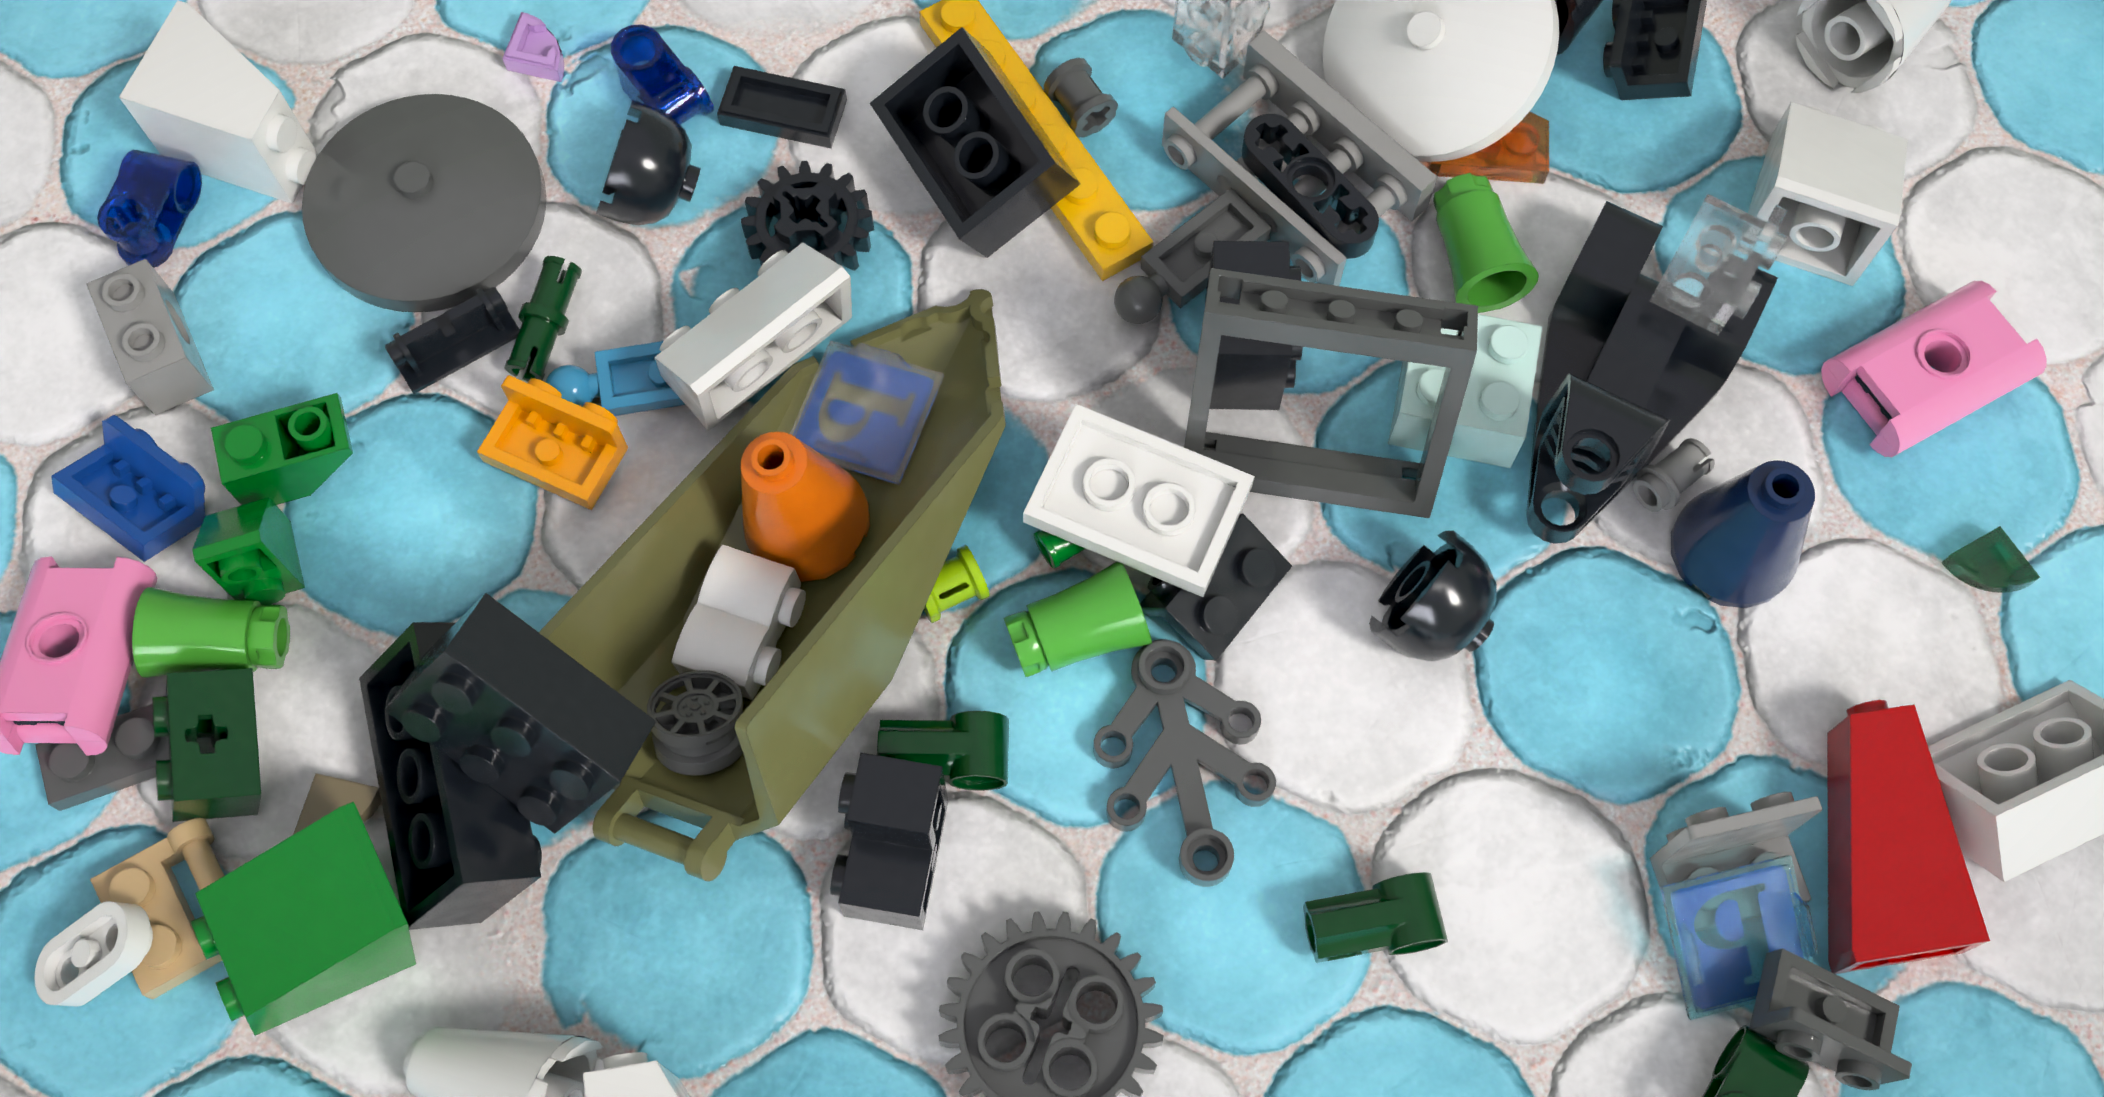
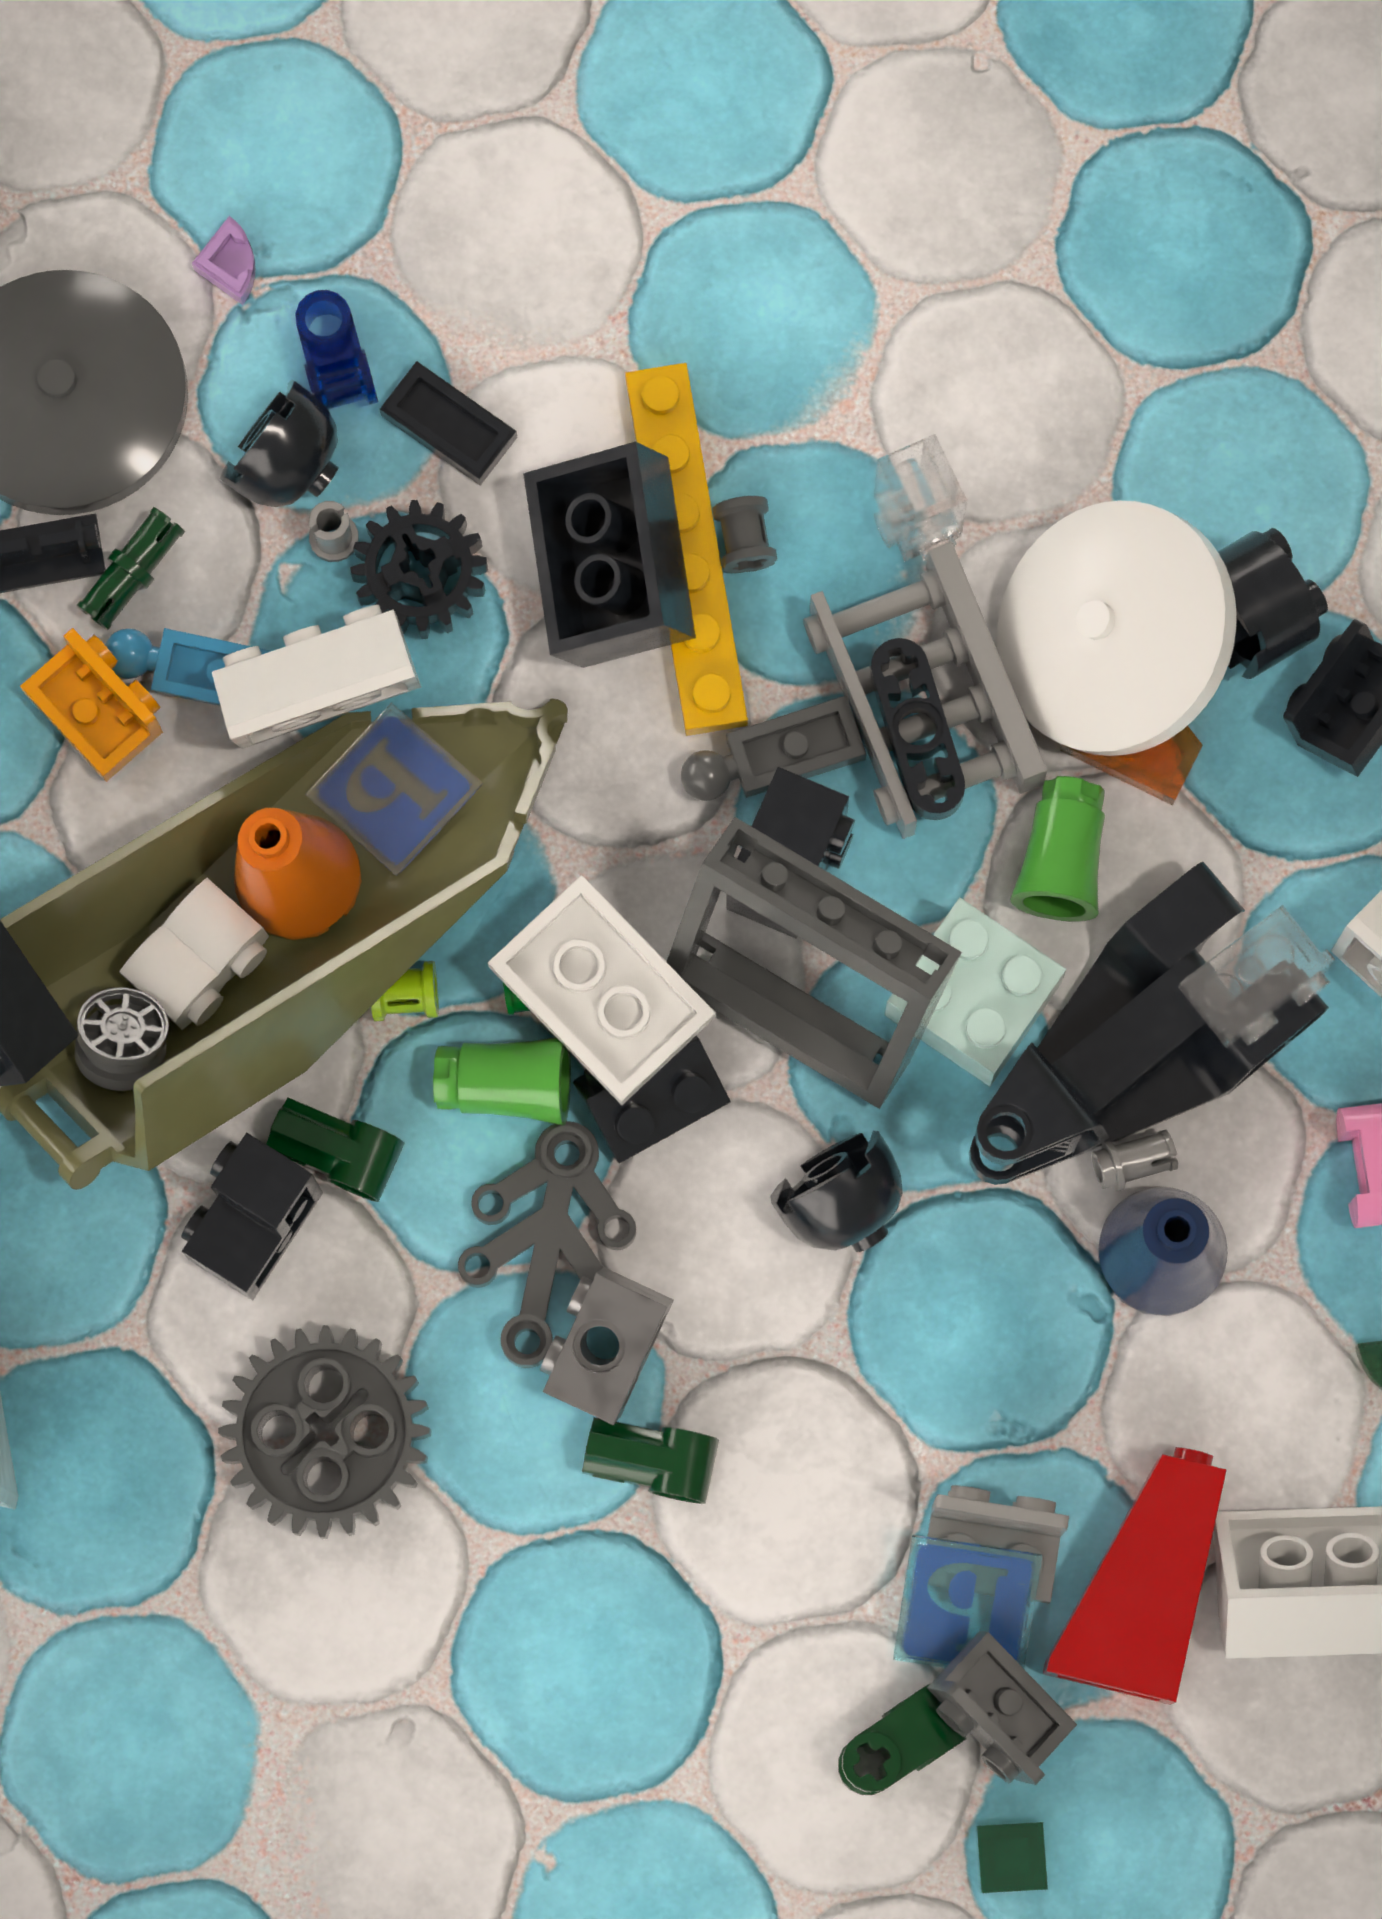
camera: 25 degrees right, 10 degrees up
none -> light grey pin [309,501,359,562]
none -> flat silver brick [540,1267,674,1425]

